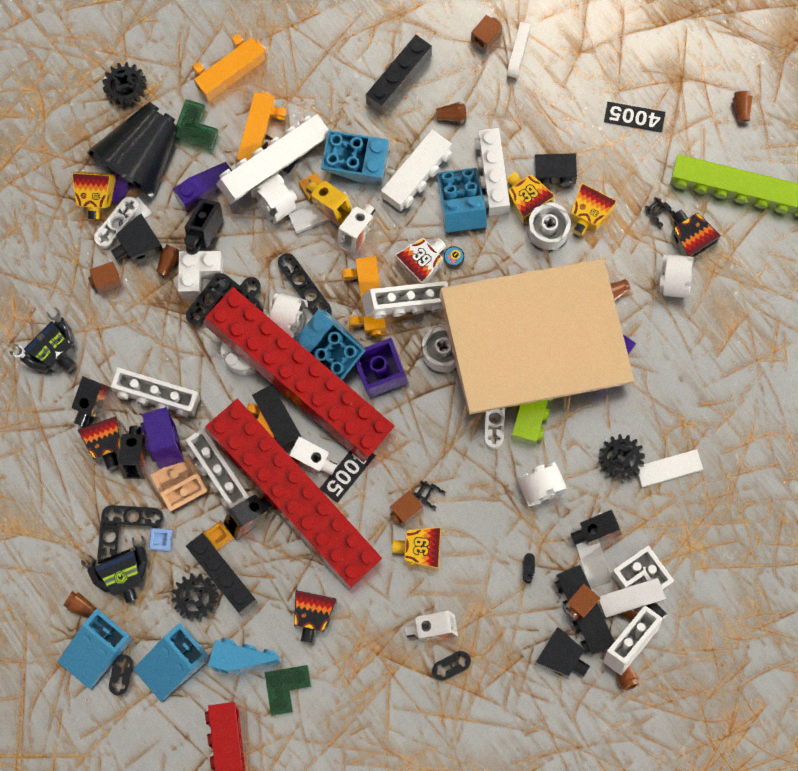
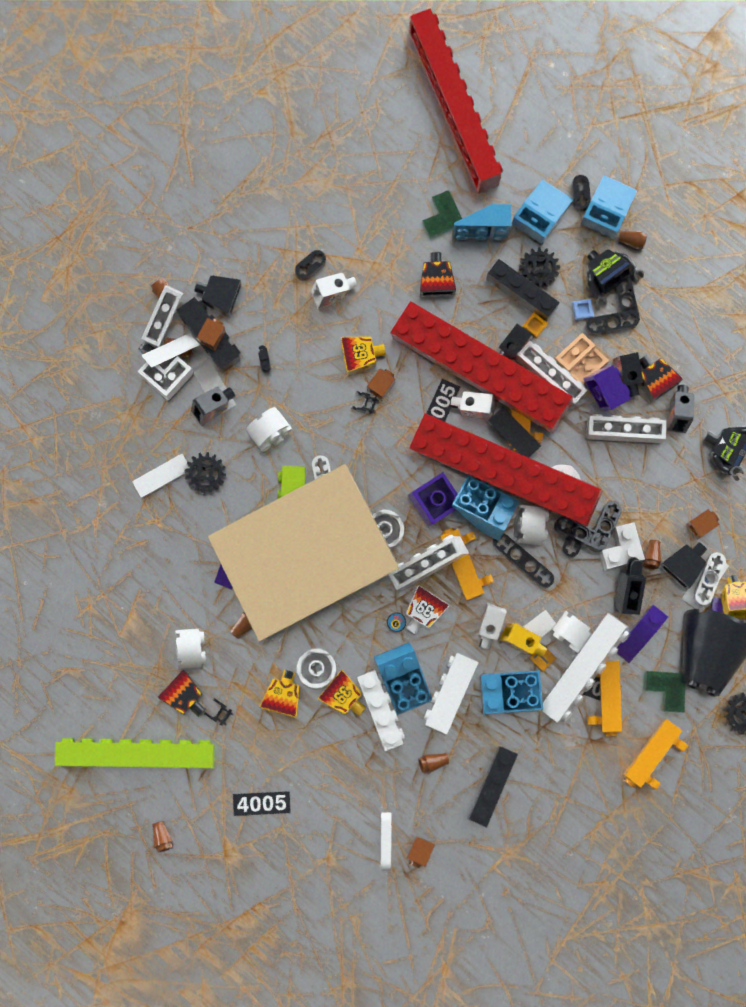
camera: 160 degrees right, 5 degrees up
black brick [534,153,577,187] -> none

